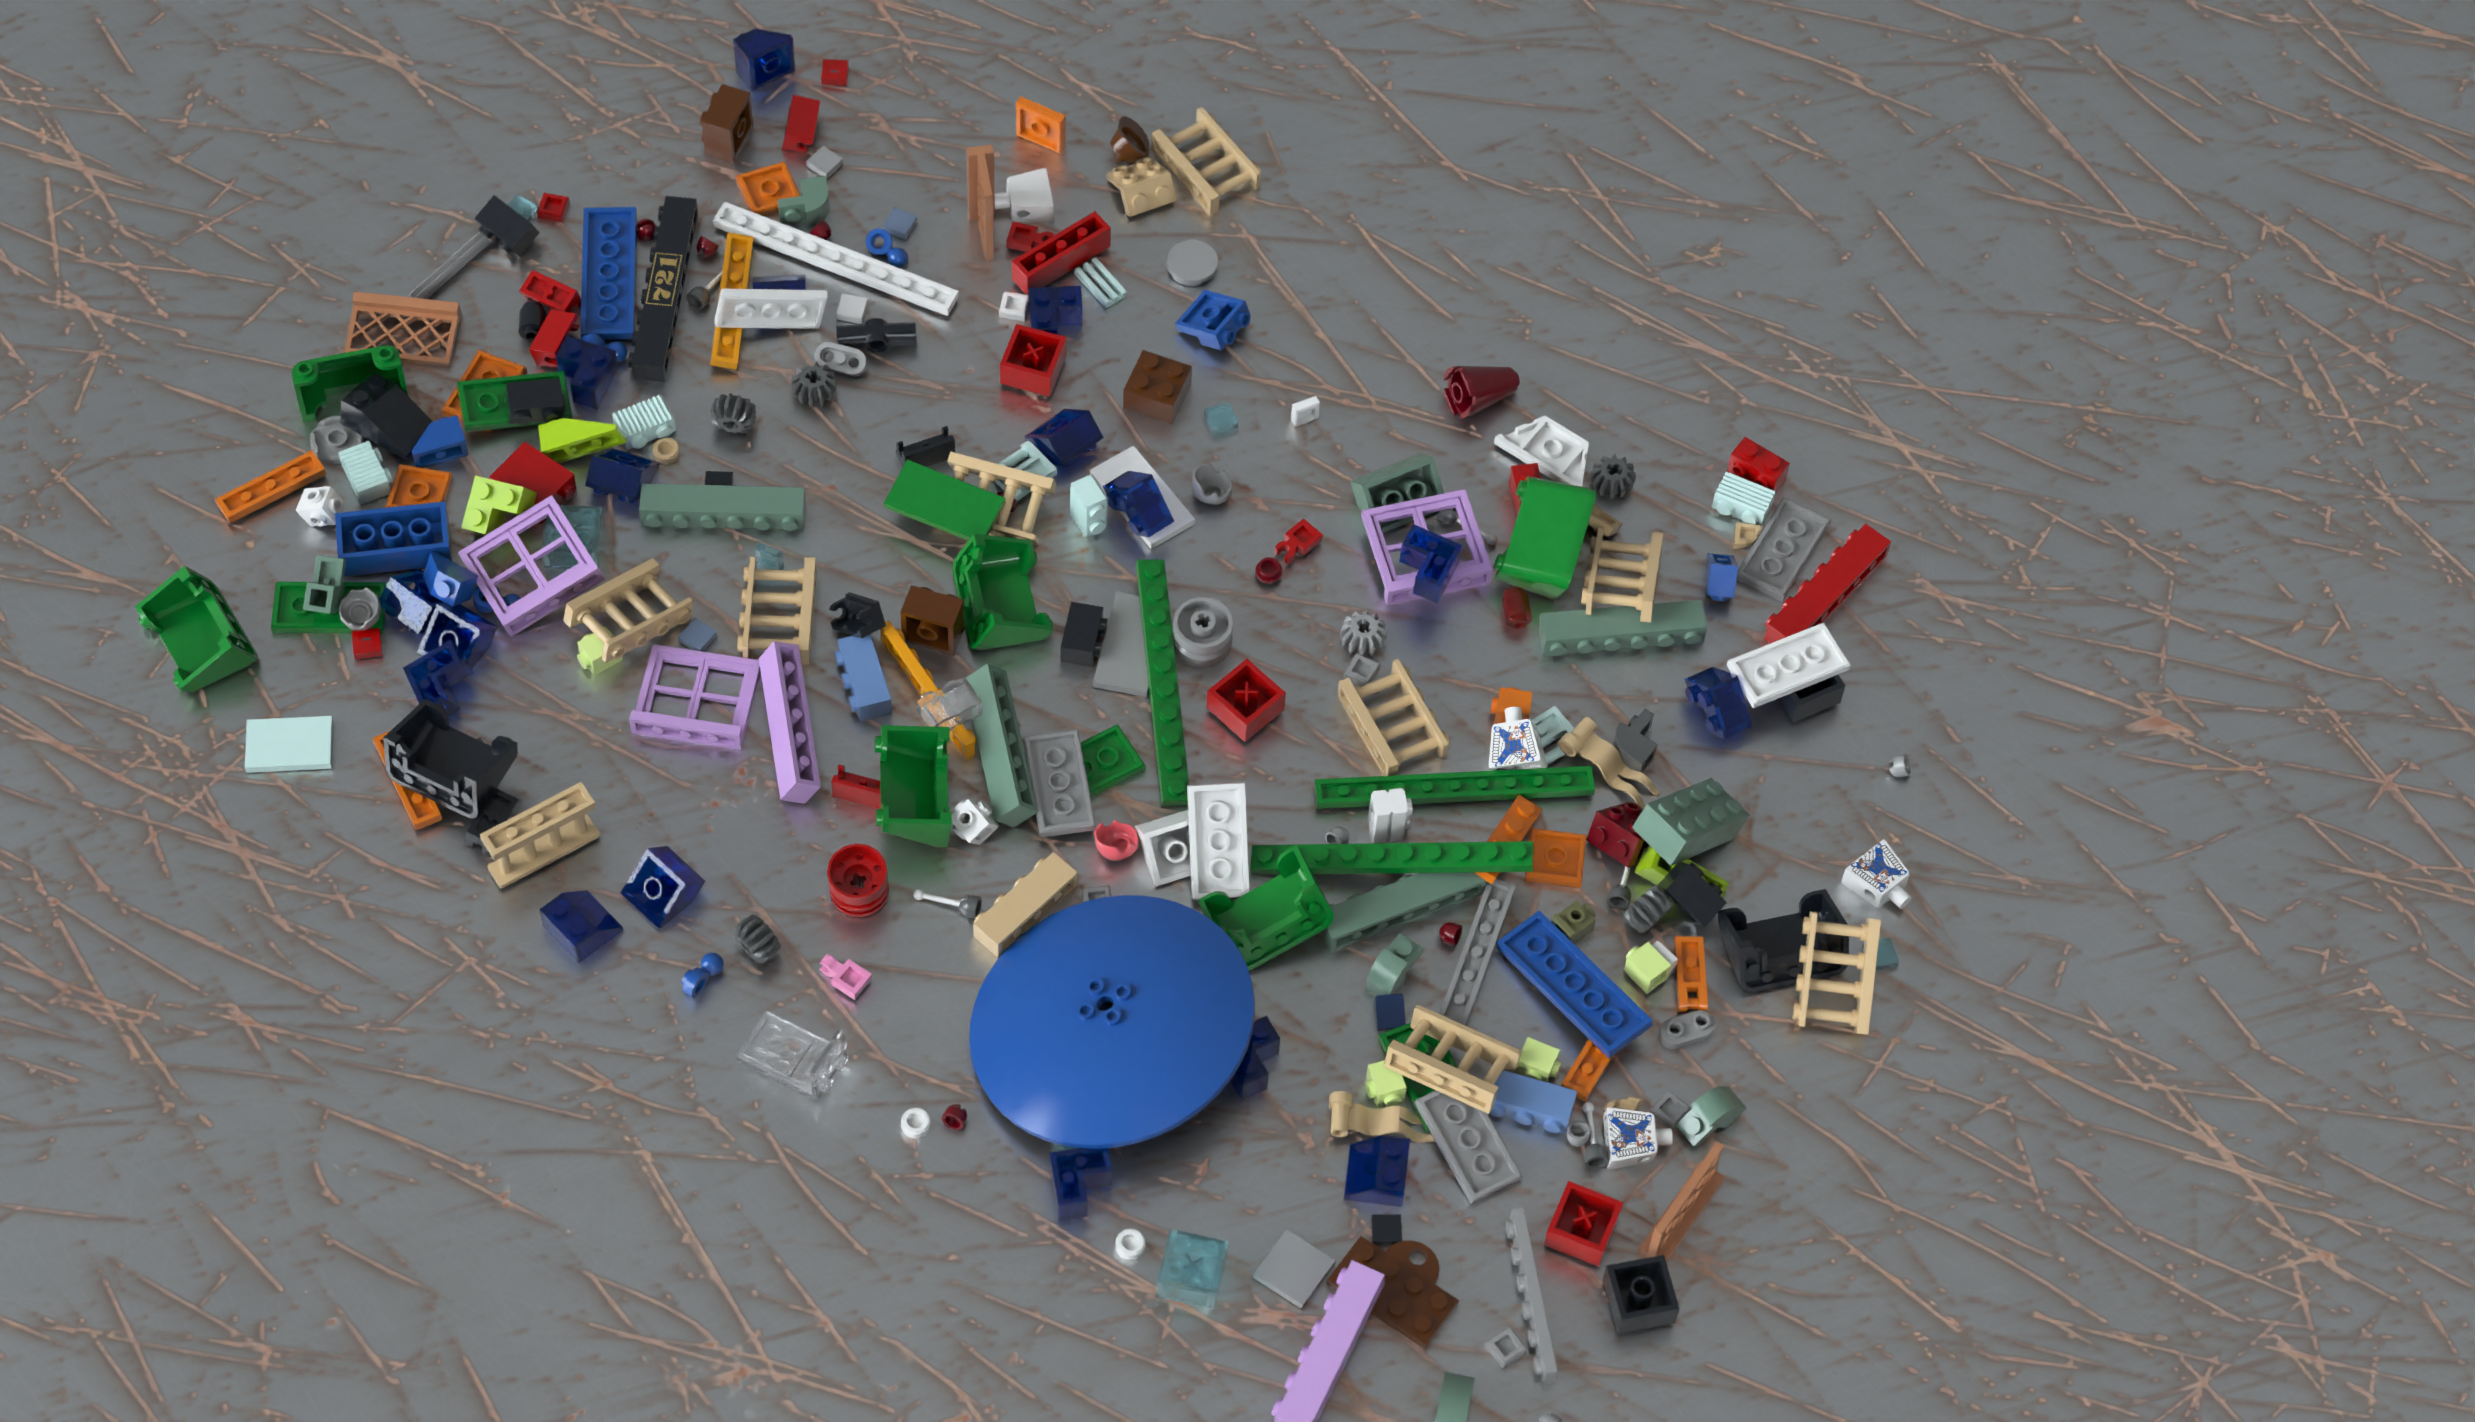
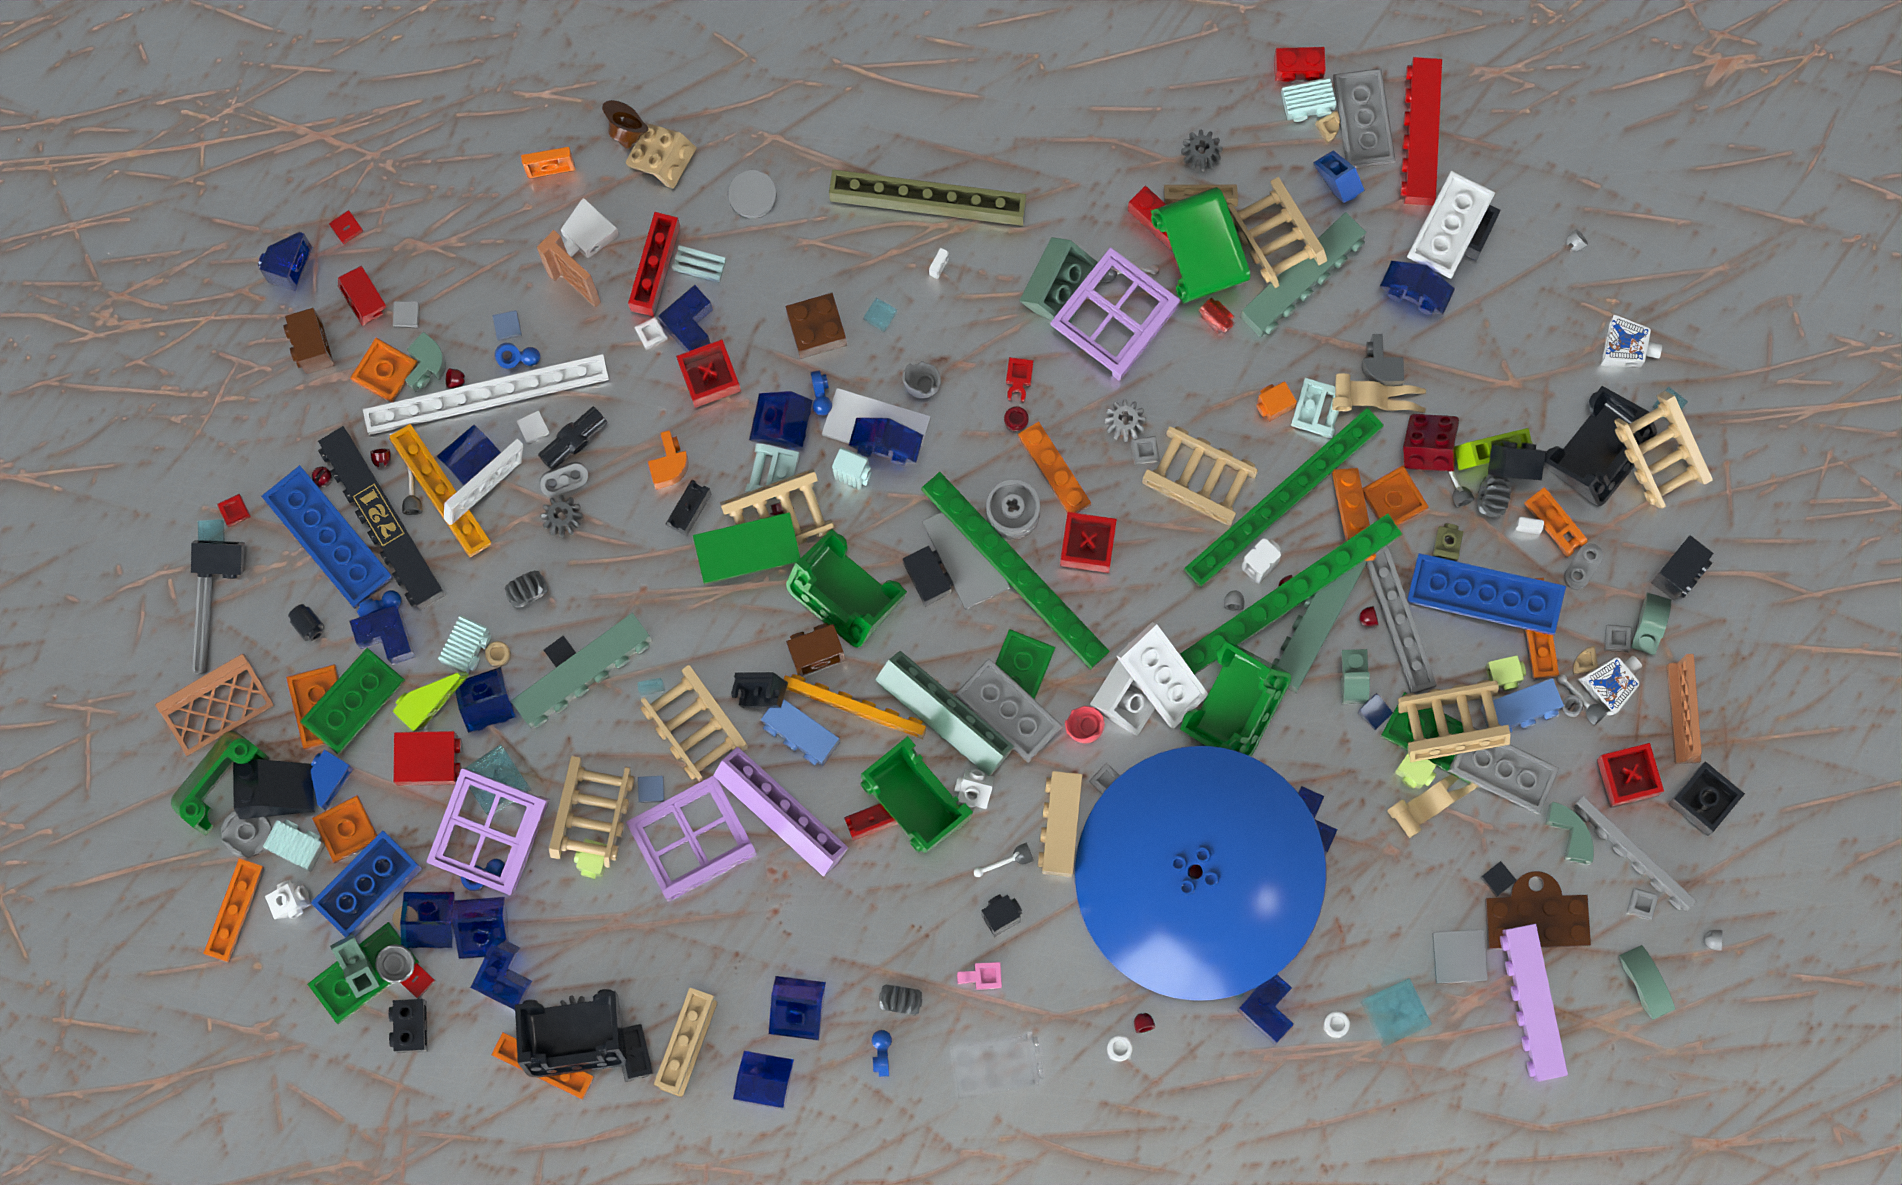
camera: 30 degrees left, 20 degrees up
green windscreen [135,566,258,693] -> none
light aqua tile [245,716,333,773] -> none
blue slope [423,551,478,607] -> none
lime brick [461,476,537,536] -> none
black brick [505,378,564,425] -> none
red hinge [519,270,581,313] -> none
red hinge [529,309,580,368] -> none
red wheel [827,843,889,918] -> none
clear brick [917,678,983,731] -> none
red plate [1006,221,1054,252] -> none
tan fence [1151,107,1262,216] -> none
blue plate [1175,289,1251,350] -> none
clear blue slope [1344,1135,1410,1207] -> none
clear blue brick [1399,524,1463,604] -> none
dark red cone [1444,366,1520,419] -> none
torso [1489,707,1547,771] -> none
white wing [1494,416,1589,486] -> none
yellowish green brick [1624,942,1671,994] -> none
sand green brick [1632,778,1750,866] -> none
none -> black brick [388,999,428,1053]
none -> orange brick [648,430,689,490]
none -> blue plate [811,370,832,416]
none -> olive brick [829,169,1026,226]
none -> black brick [981,894,1022,938]
none -> orange plate [1018,421,1091,513]
none -> sand green brick [1545,802,1594,865]
none -> black brick [1651,535,1714,601]

